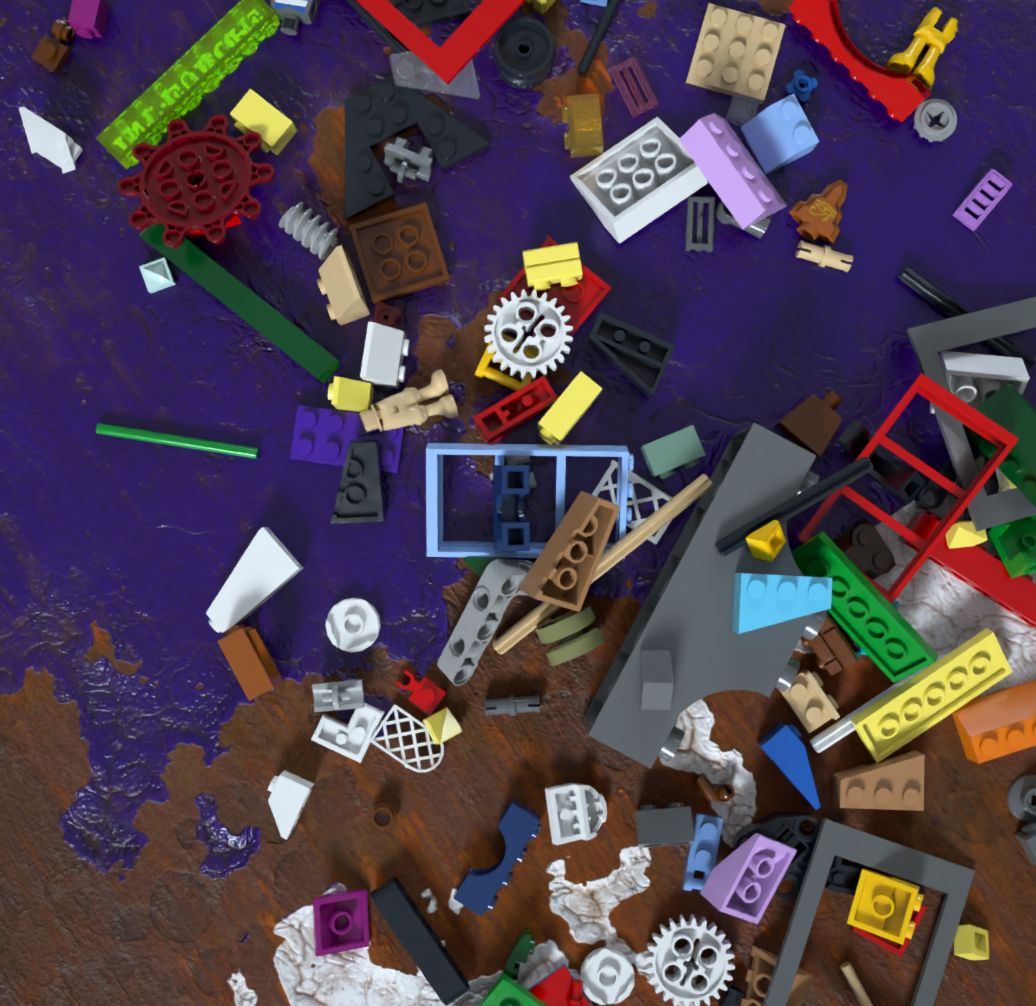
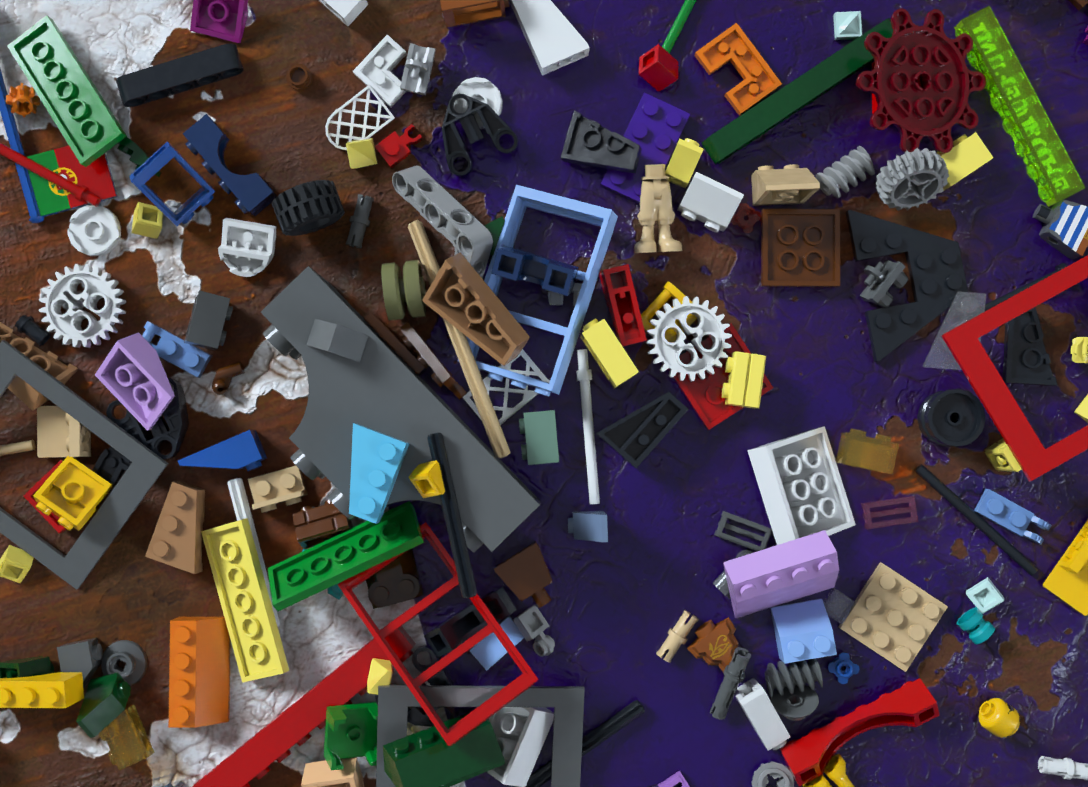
camera: 110 degrees right, 0 degrees up
none -> tan bracket [37,406,91,458]
none -> blue window [129,141,215,226]
none -> light yellow slope [131,202,164,239]
none -> black tyre [272,180,345,236]
none -> reddish brown tile [365,312,427,375]
none -> wing [400,322,467,400]
none -> black connector [442,93,519,176]
none -> light blue tile [470,616,524,671]
none -> light grey plate [513,604,555,656]
none -> sand blue slope [568,511,608,542]
none -> white bar [576,349,600,504]
none -> red panel [639,44,679,91]
none -> orange plate [694,23,782,116]
none -> dark grey pin [710,647,751,720]
none -> white slope [734,678,790,751]
none -> dark grey piece [765,658,823,697]
none -> dark grey piece [771,685,819,721]
none -> light grey gear [876,148,949,211]

